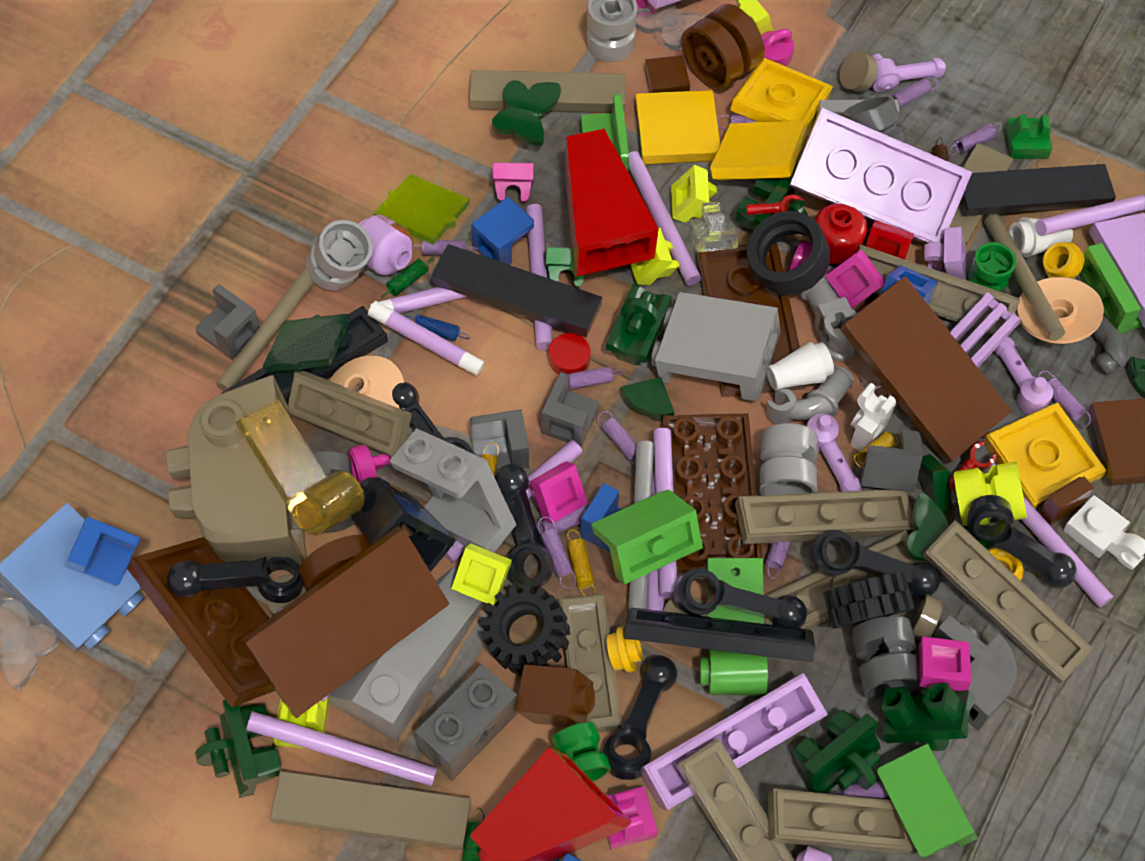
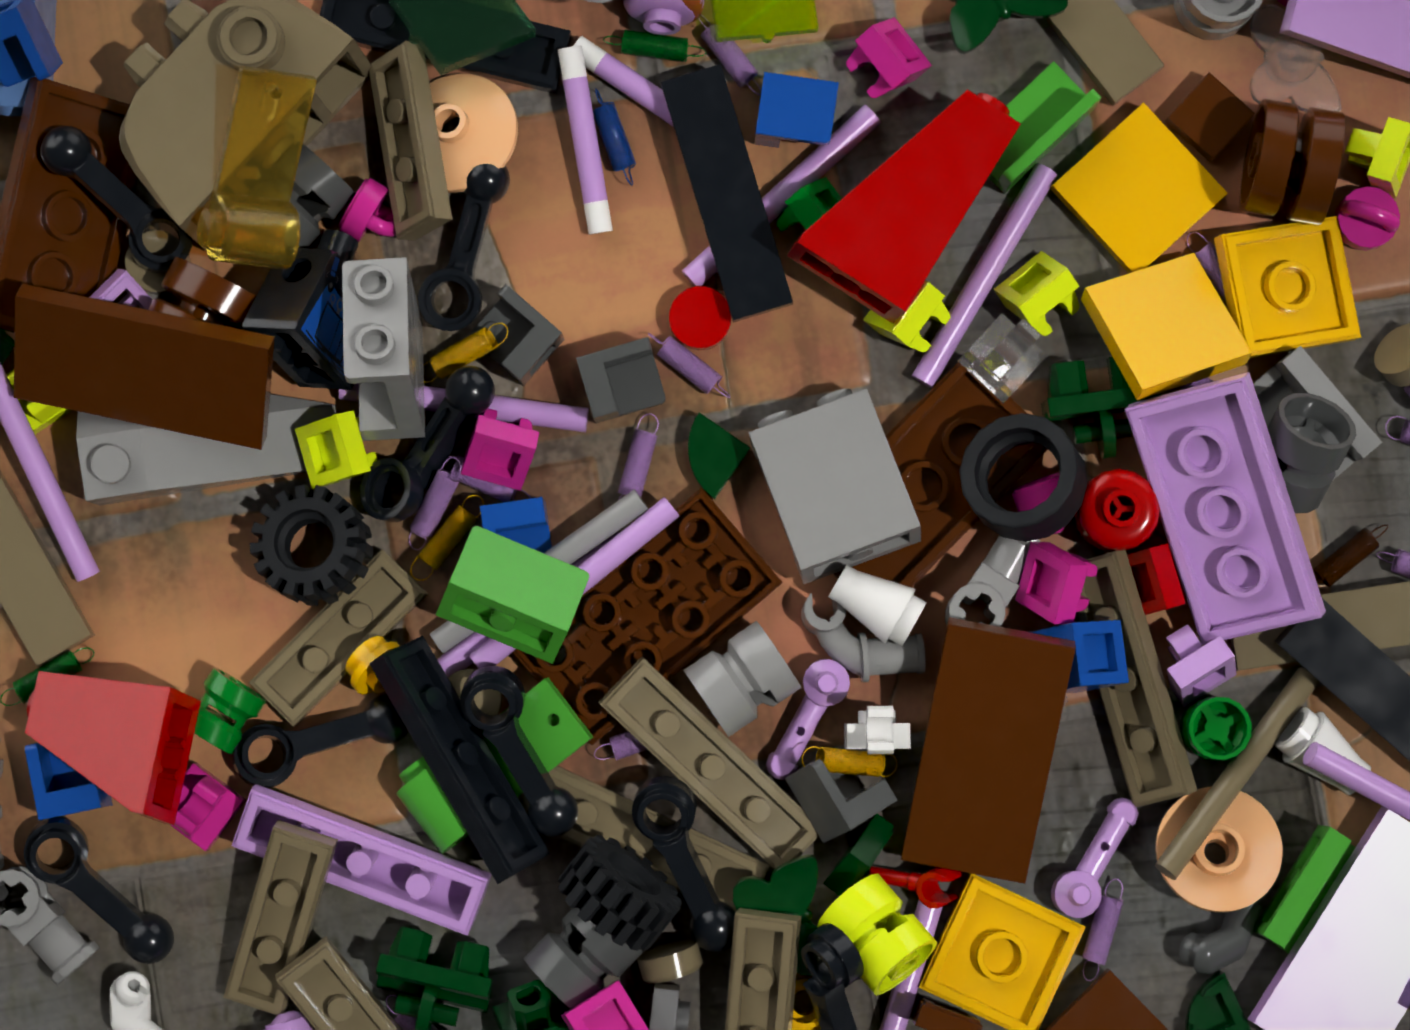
camera: 55 degrees right, 25 degrees up
dark grey brick [415,664,517,781] -> none
reddish brown brick [515,665,595,727] -> none
dark green hips [606,283,672,366] -> none
red hand [747,194,805,215] -> none
lavender tile [950,292,1020,367] -> none
yellow plate [1043,242,1085,279] -> none

